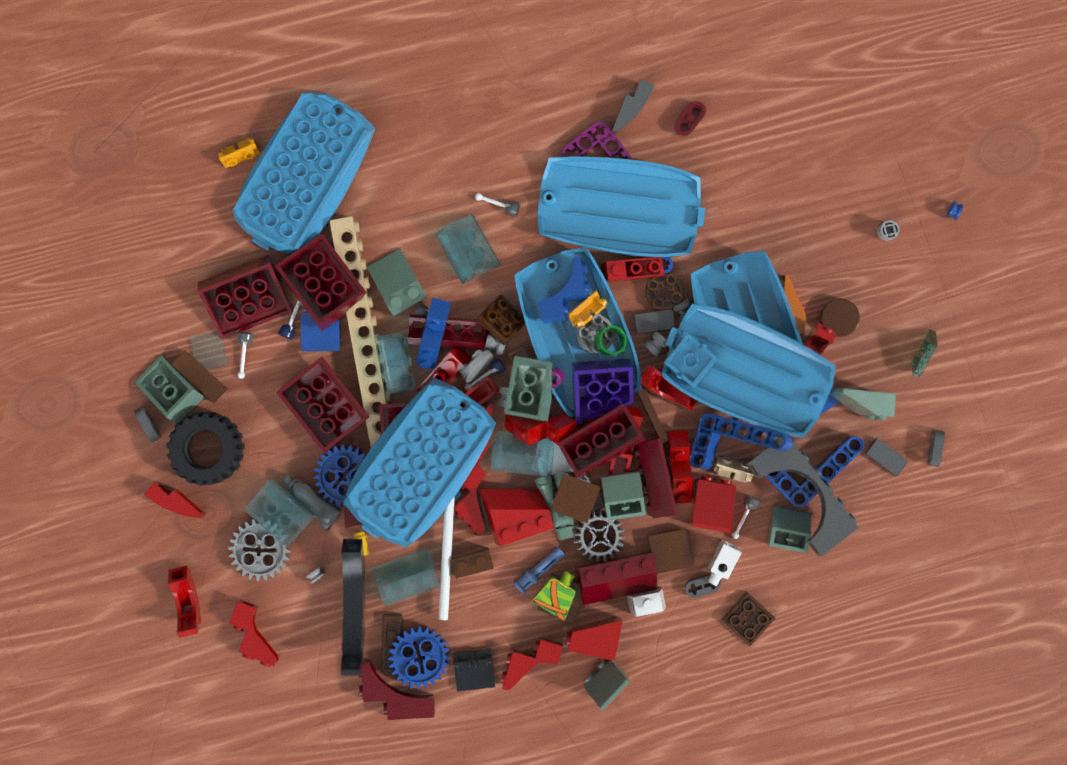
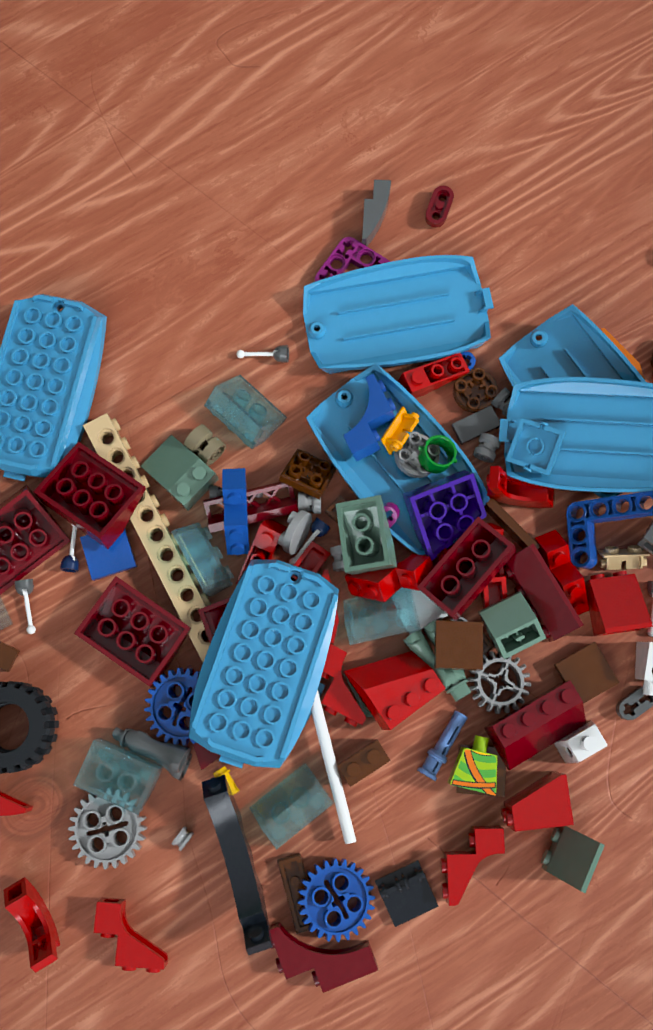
camera: 20 degrees left, 10 degrees down
none -> dark tan wheel [184,424,226,466]

